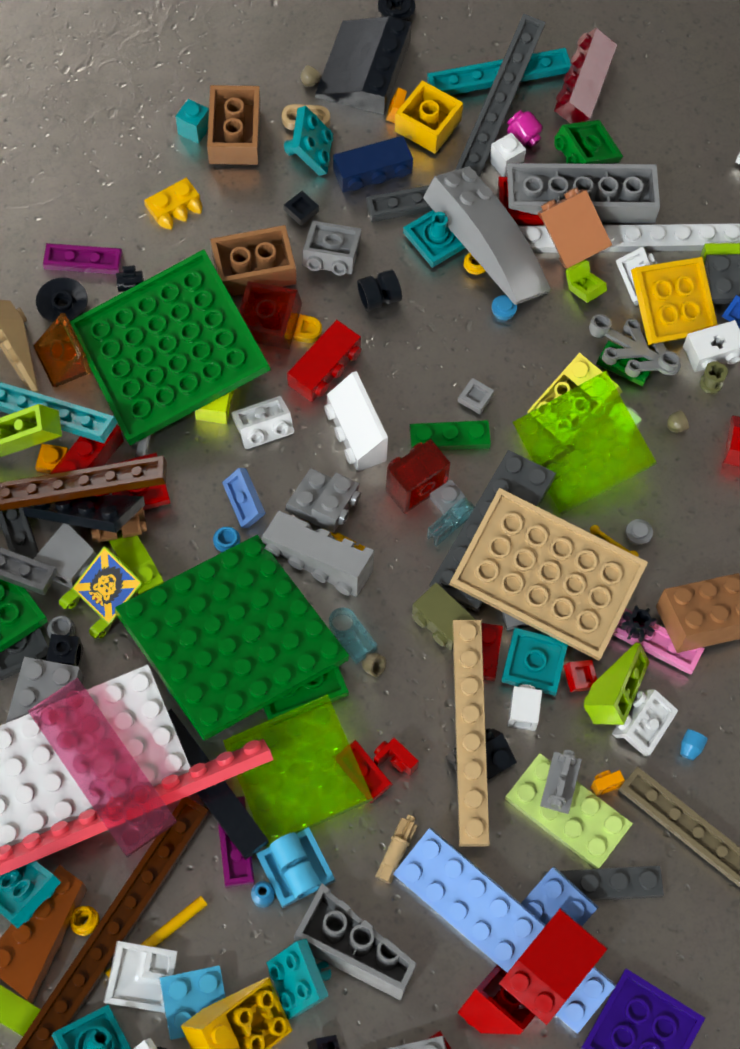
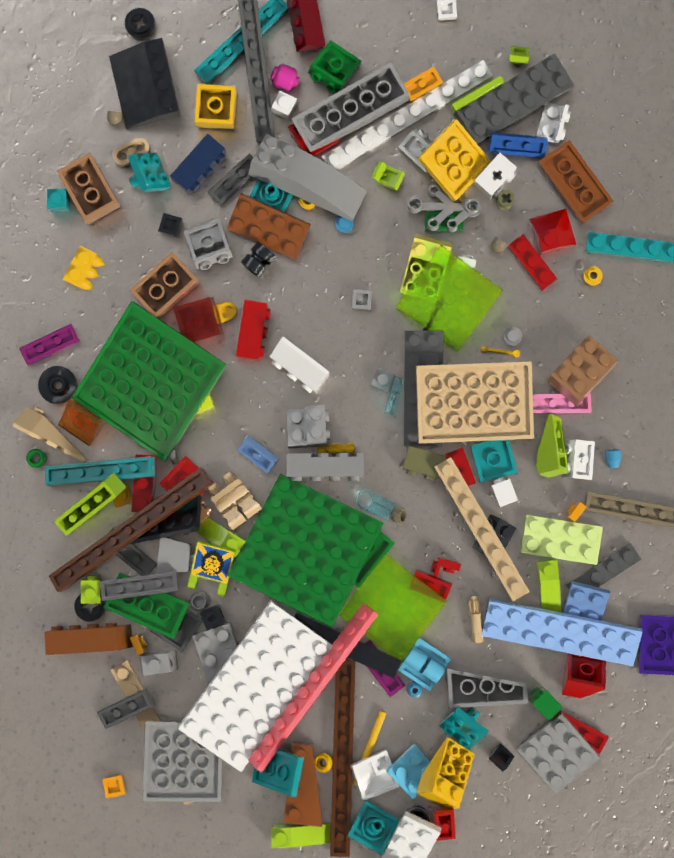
camera: 25 degrees left, 20 degrees up
clear pink plate [28,677,177,857] -> none
black gear [116,265,144,292] -> none
dark azure plate [213,527,241,552] -> none
white bracket [231,396,294,449] -> none
light orange plate [386,88,407,123] -> none
clear red brick [386,439,450,514] -> none
green plate [409,420,491,452] -> none
red slope [499,908,608,1025] -> none
nougat panel [537,187,612,269] -> none
light grey hinge [540,750,582,814] -> none
red plate [563,660,597,692] -> none
black gear [620,605,657,642] -> none
none -> tan hips [208,472,263,531]
none -> dark orange plate [226,193,311,260]
none -> light orange plate [403,66,443,103]
none -> red plate [507,234,558,291]
none -> green brick [528,686,563,721]
none -> lime slope [535,559,561,612]

